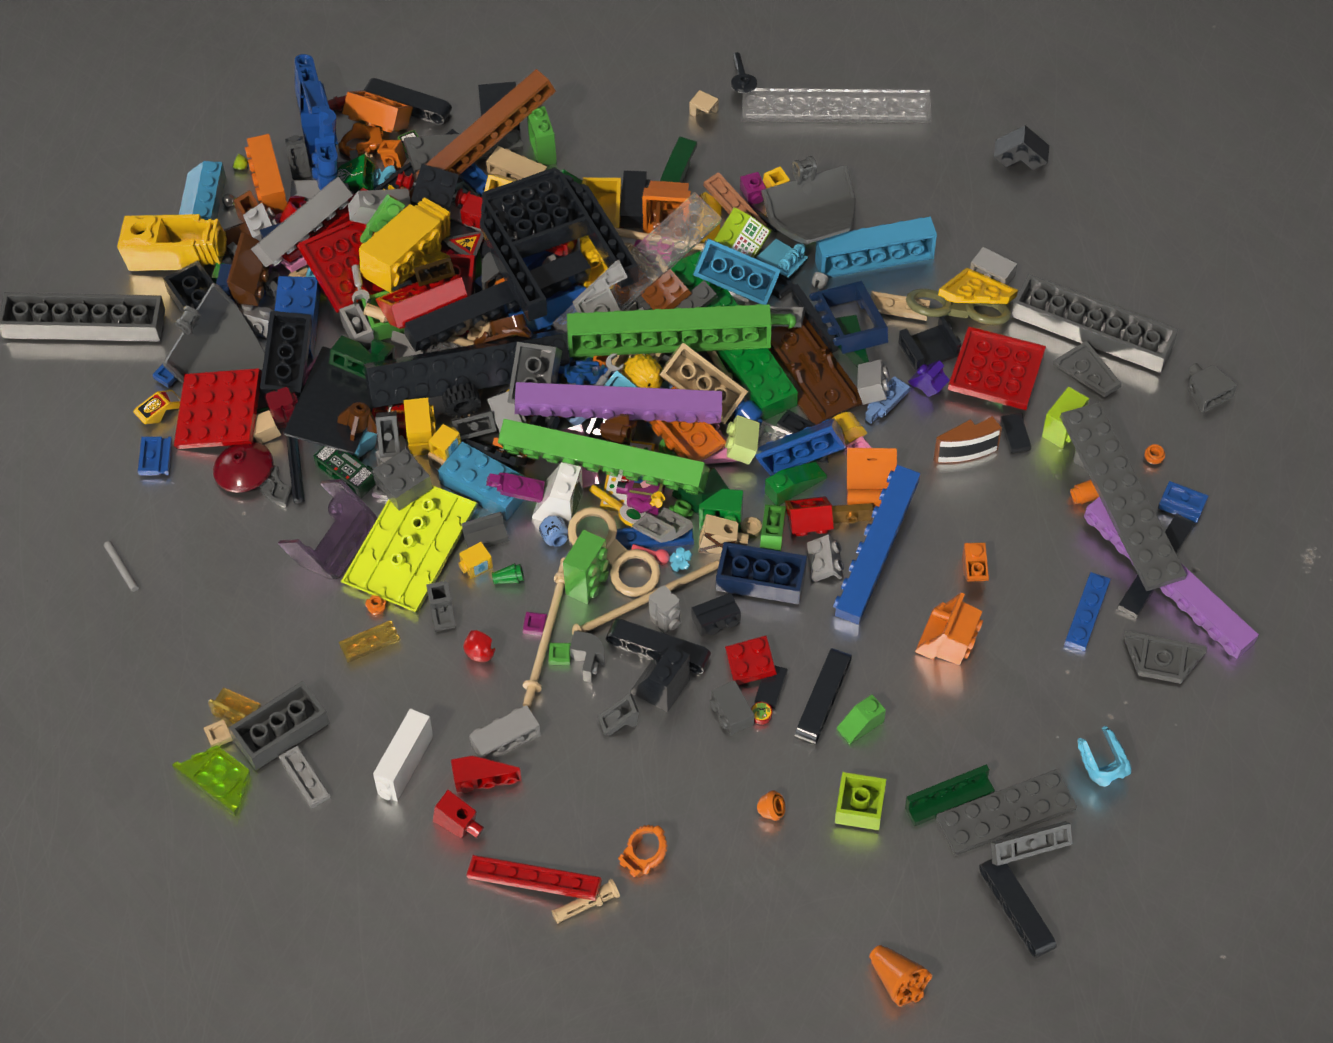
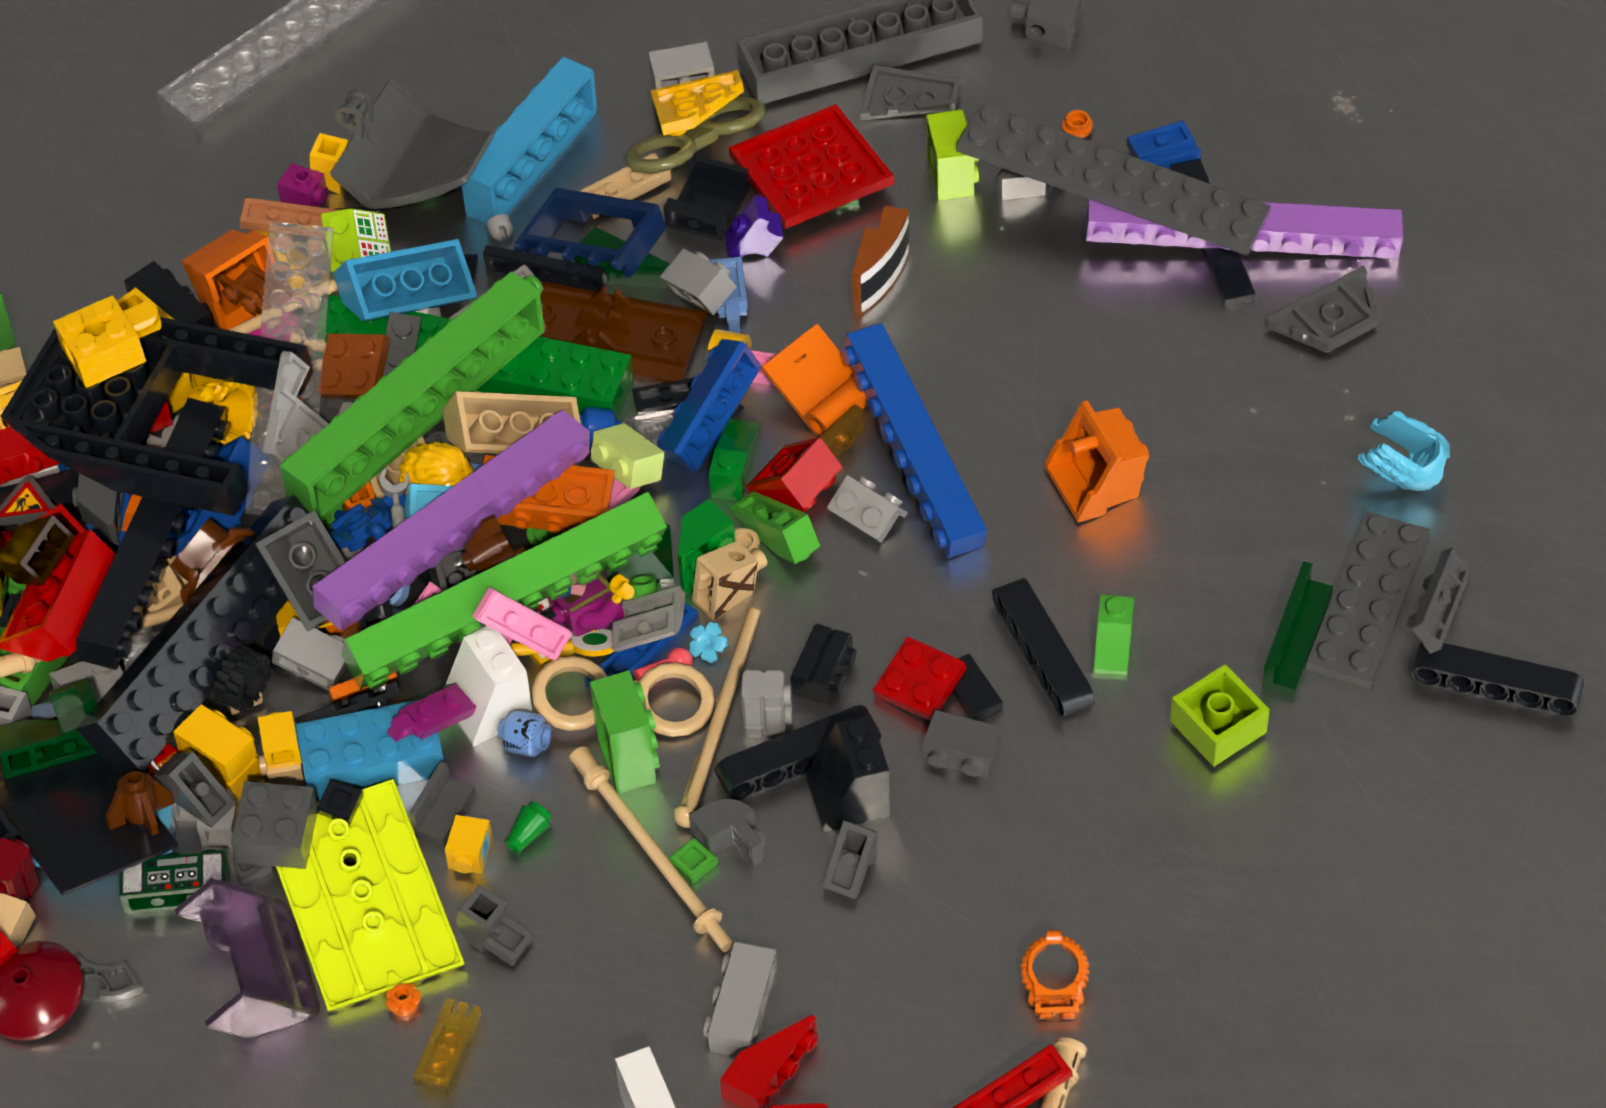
camera: 45 degrees left, 5 degrees down
black axle [286,436,305,504] -> none
dark grey brick [451,411,497,440] -> none
red hair [463,630,495,662] -> none
magenta tile [523,612,547,636] -> none
dark green slope [660,136,697,183] -> none
tan panel [689,90,719,117] -> none
dark blue brick [716,542,807,604] -> none
black piece [731,52,757,93] -> none
tile [751,702,772,725] -> none
medium azure hinge [756,239,808,278] -> none
orange cone [757,790,785,821] -> none
orange cone [869,945,932,1007] -> none
orange slope [962,543,989,582] -> none
black tile [1001,413,1031,453] -> none
blue plate [1064,572,1110,651] -> none
orange brick [1070,479,1099,505] -> none
none -> yellow brick [53,295,162,388]
none -> black tile [317,779,364,825]
none -> bright pink tile [472,587,573,661]

